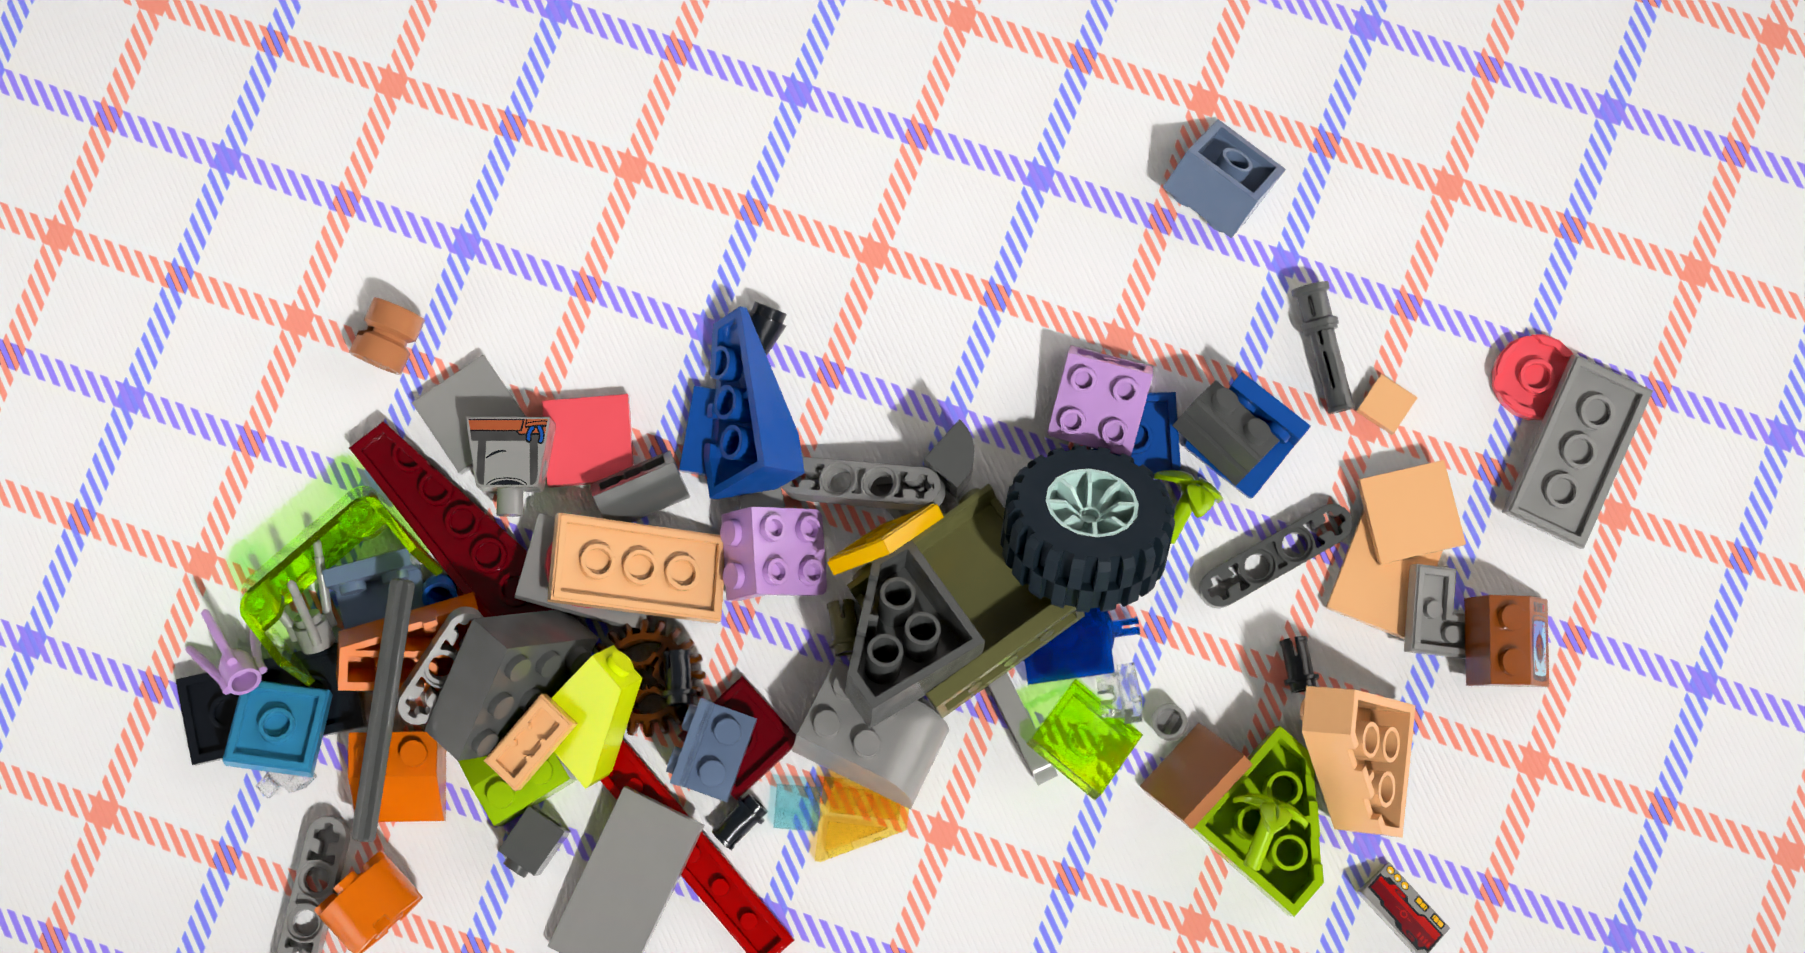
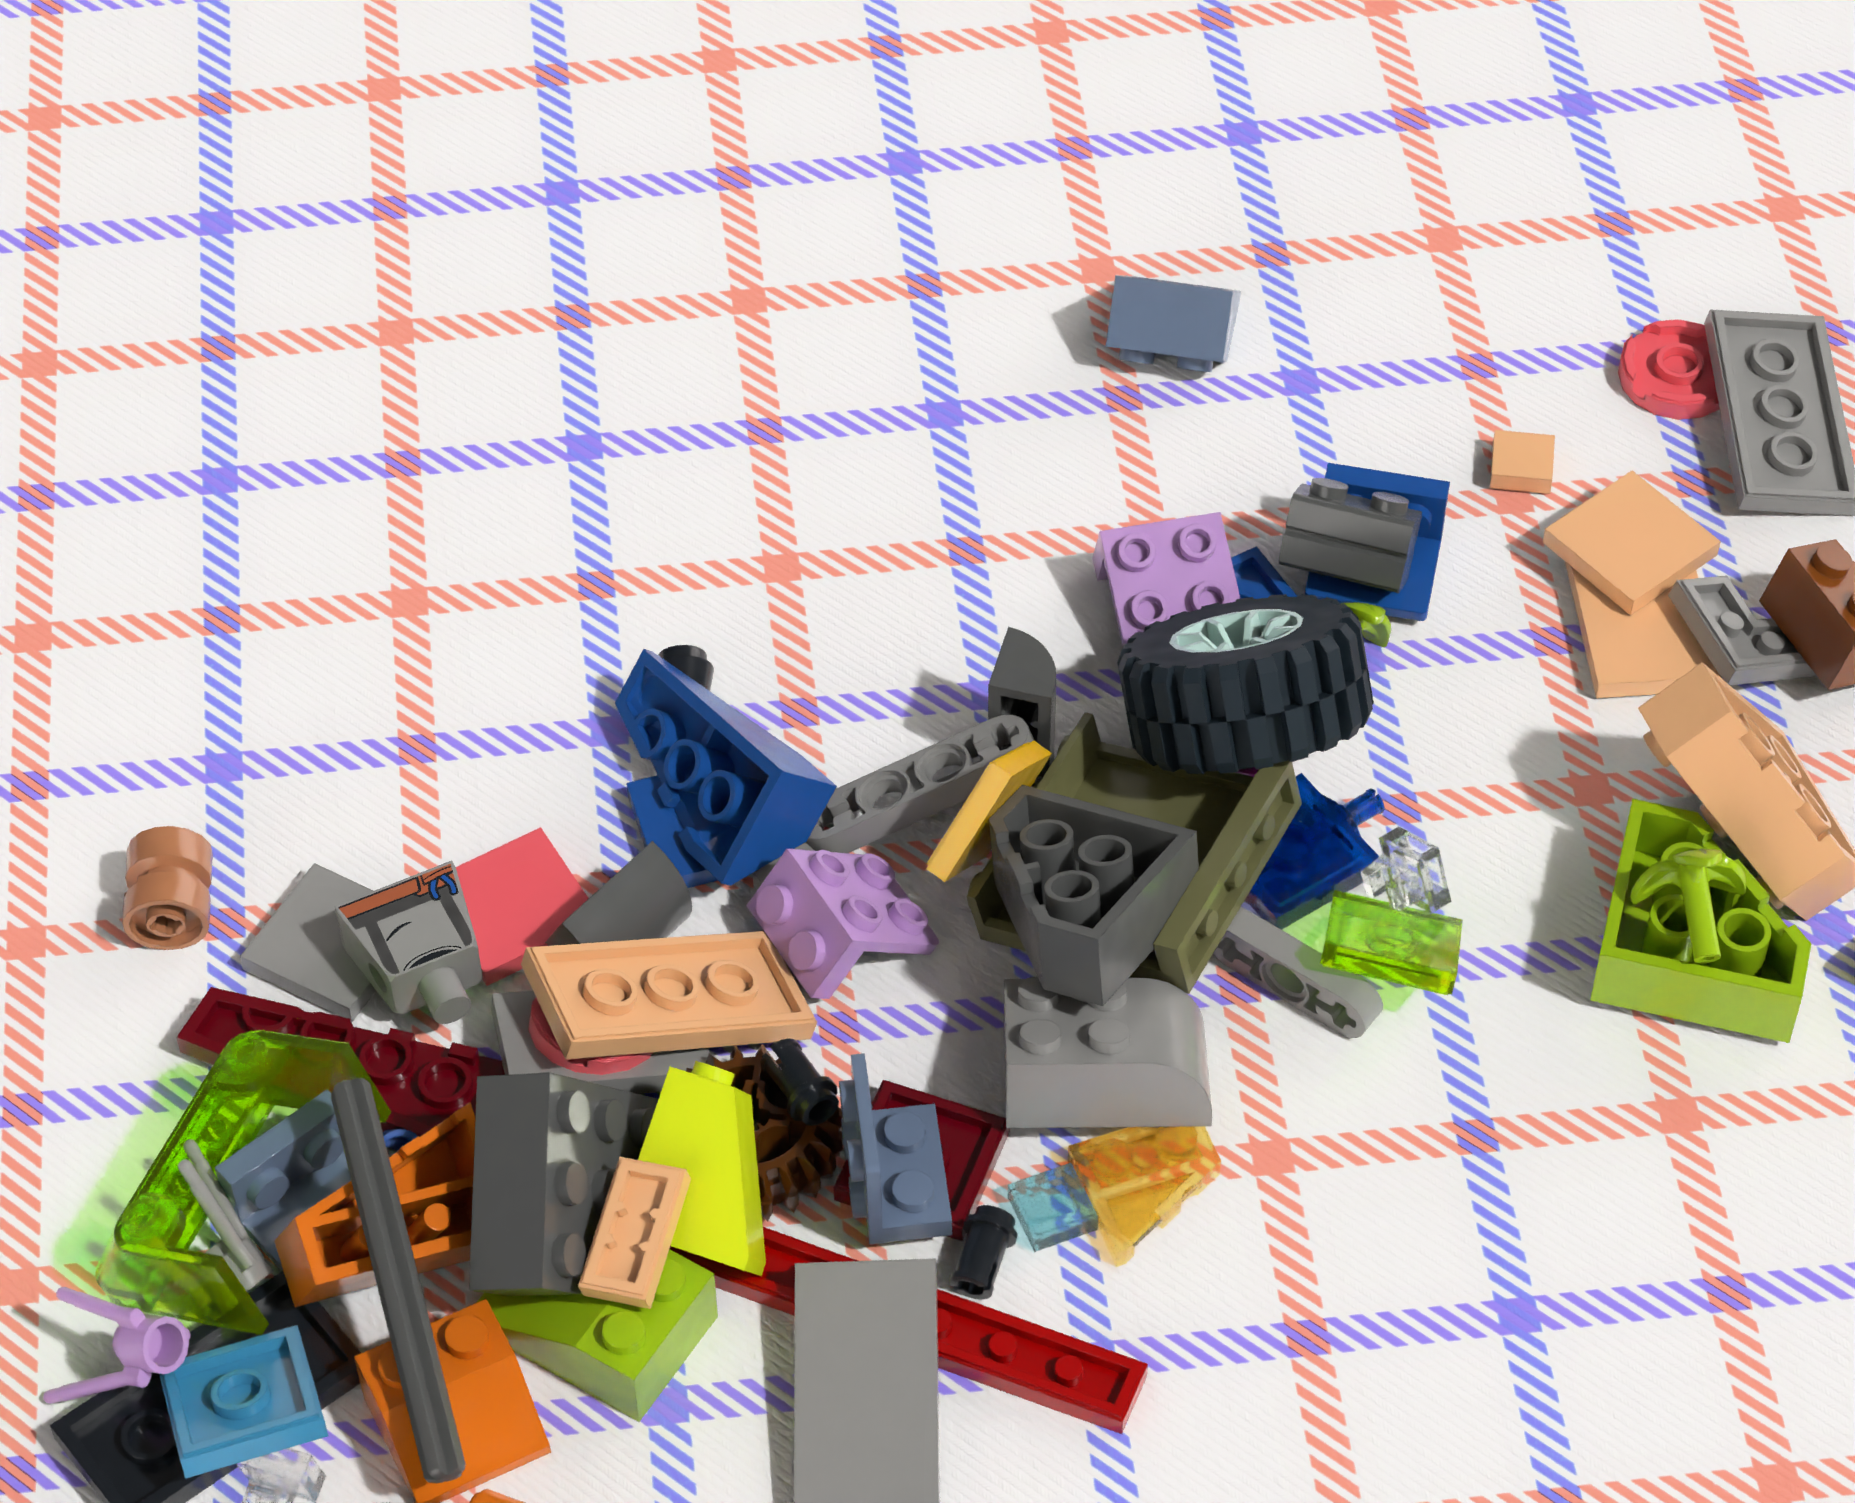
camera: 30 degrees left, 30 degrees down
light grey beam [397,607,483,725] -> none
dark grey brick [498,806,571,878] -> none
olive pin [827,599,857,656] -> none
nougat tile [1140,723,1252,830] -> none
light grey hinge [1151,704,1188,741] -> none
dark grey beam [1199,504,1353,609] -> none
black pin [1279,636,1319,693] -> none
dark grey pin [1291,281,1356,414] -> none

